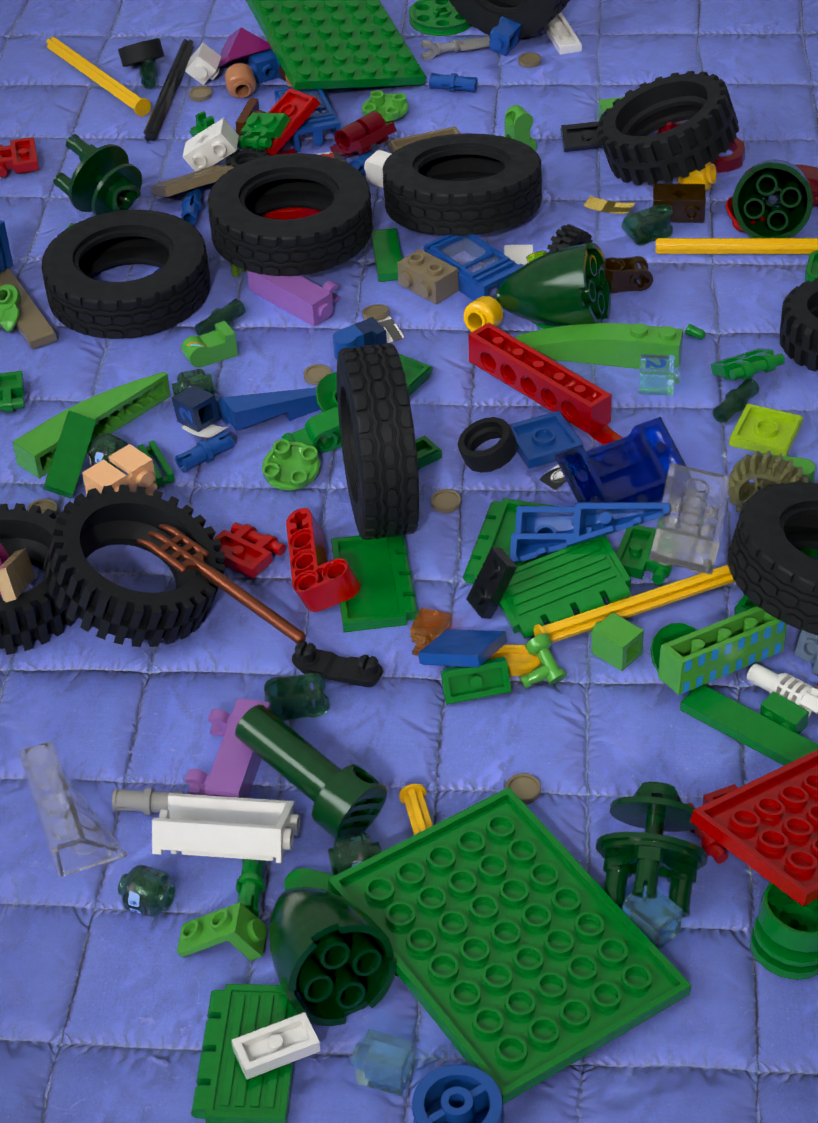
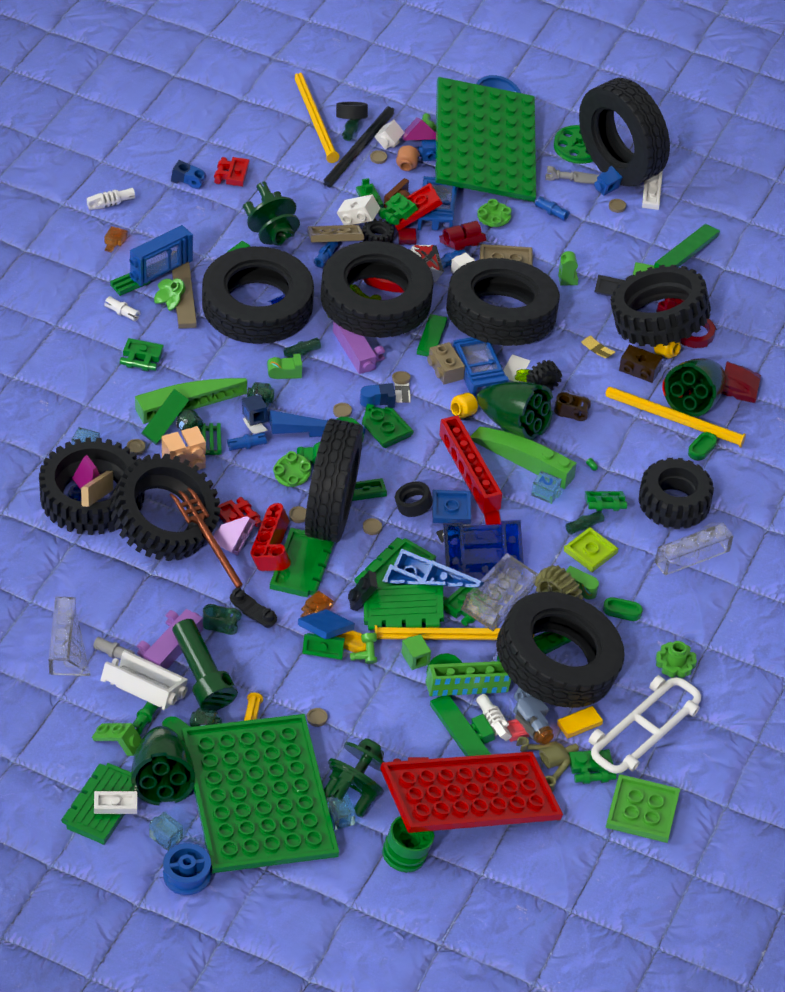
camera: 15 degrees right, 5 degrees up
head [118,865,175,917] -> none
clear green piece [622,204,673,246] -> none
none -> lavender slope [214,516,256,556]
none -> dark tan piece [289,506,306,523]
none -> green tile [654,223,720,268]

